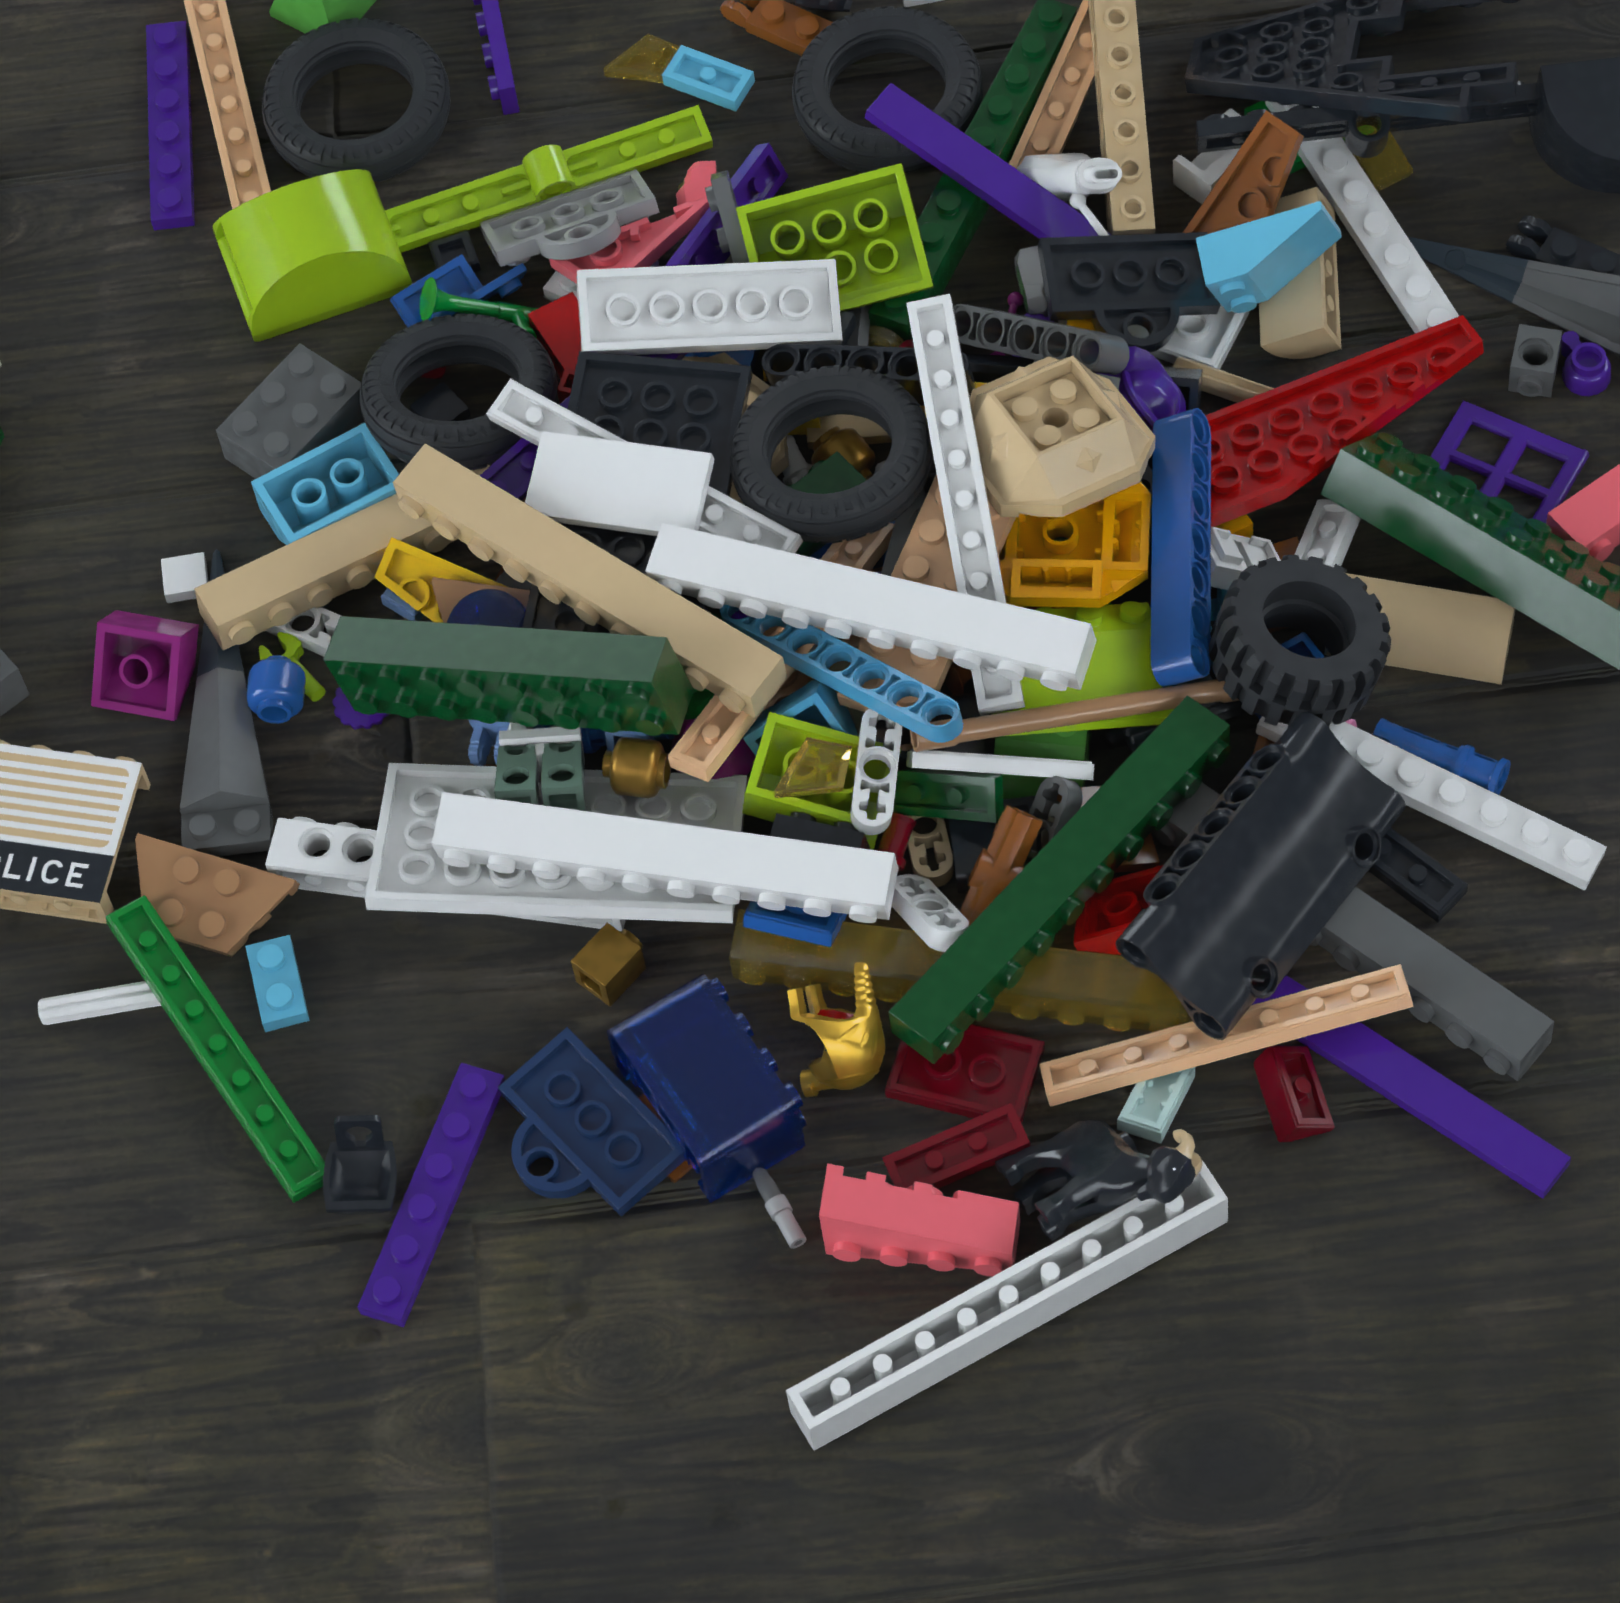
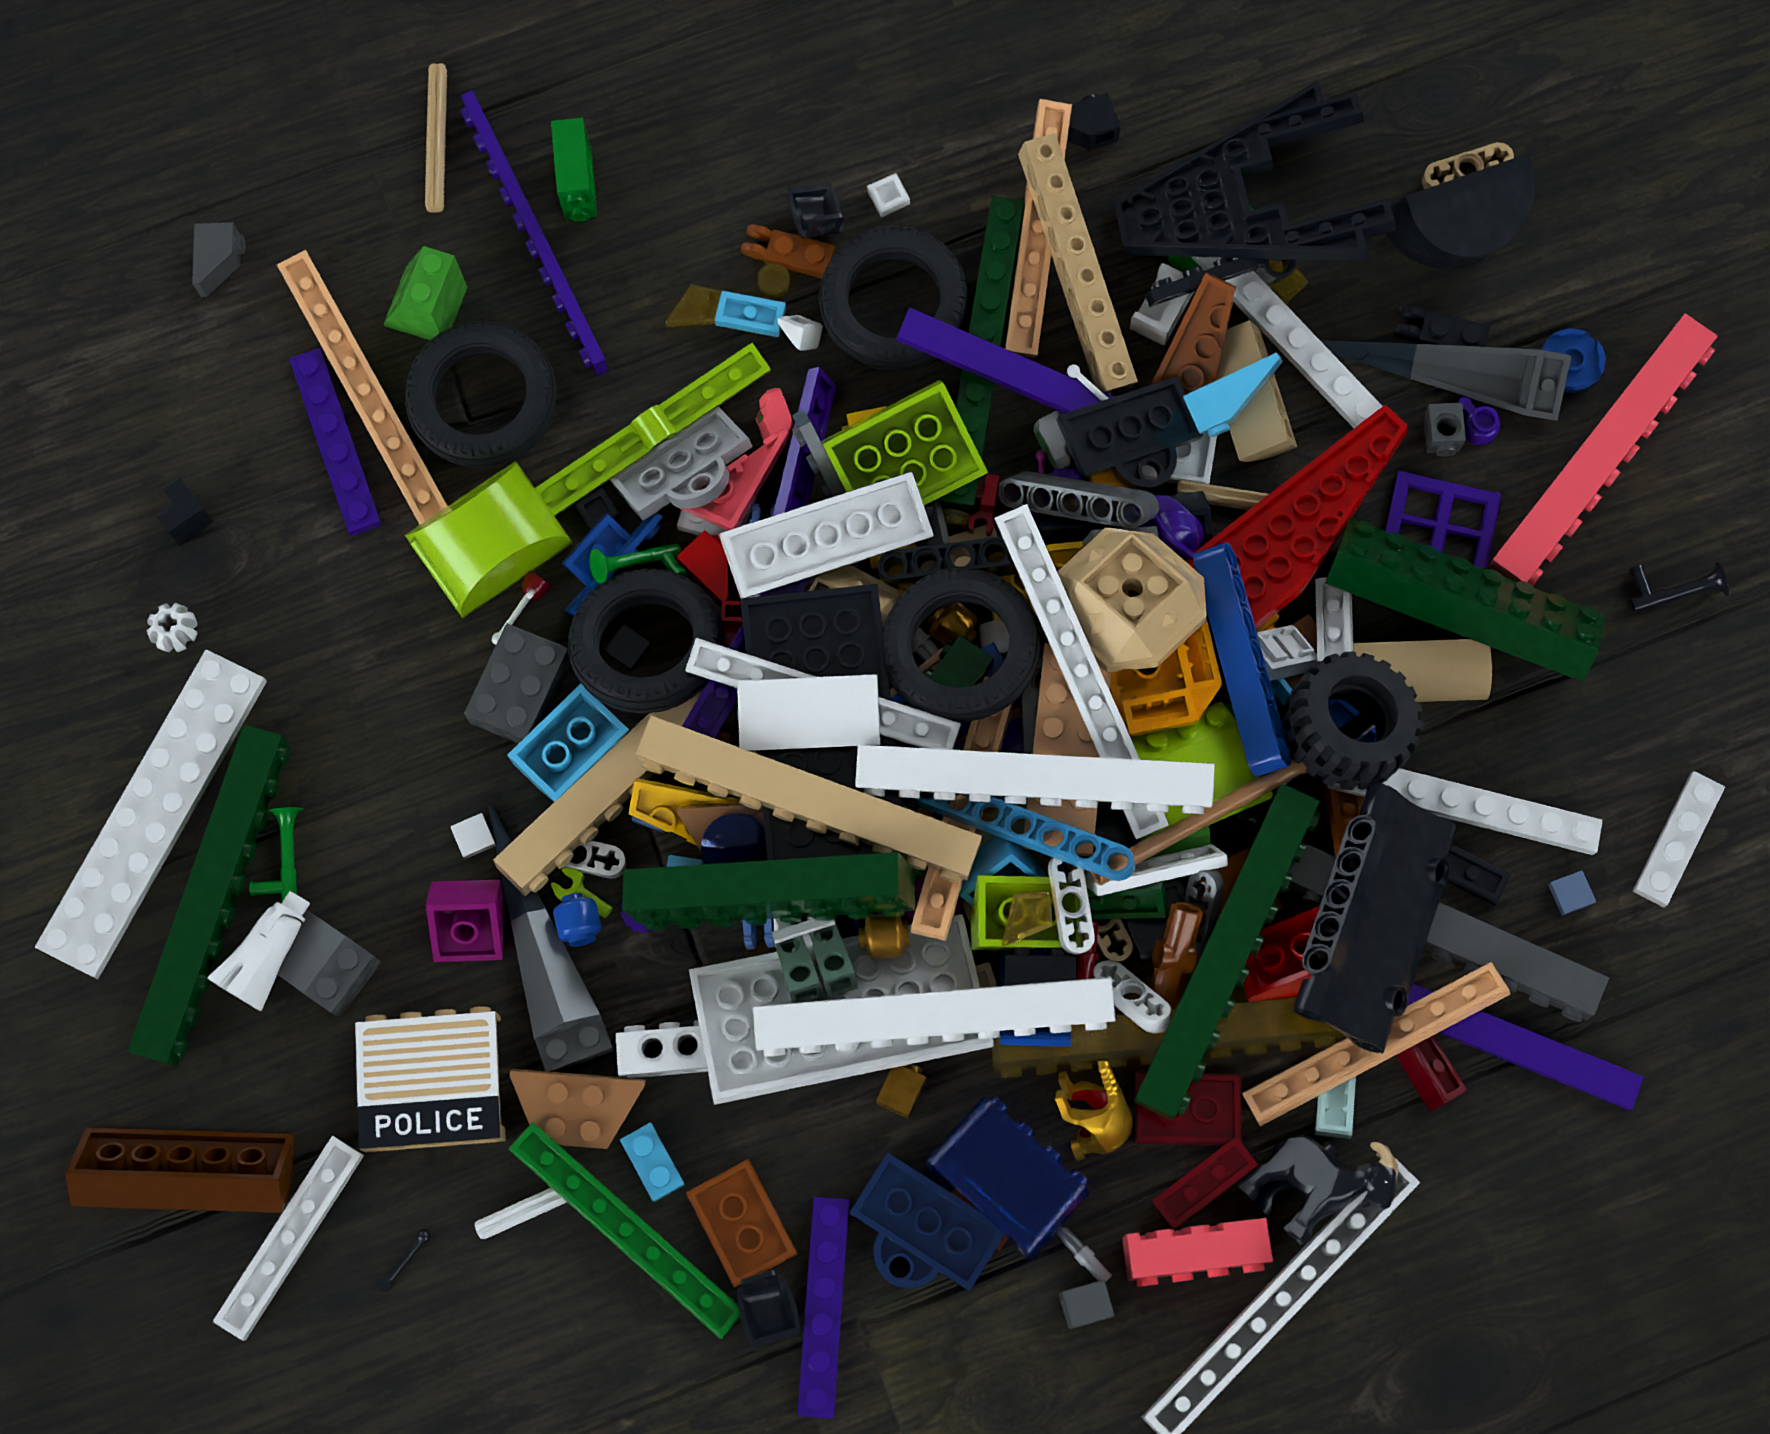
camera: 20 degrees left, 15 degrees up
white piece [1017,153,1122,201] -> none
blue pin [1373,718,1511,795] -> none
none -> hinge [492,571,551,645]
none -> dark orange tile [686,1159,798,1288]
none -> clear yellow tile [757,264,790,298]
none -> white slope [777,315,823,351]
none -> dark grey panel [1059,1280,1114,1329]
none -> sand blue tile [1548,870,1596,916]

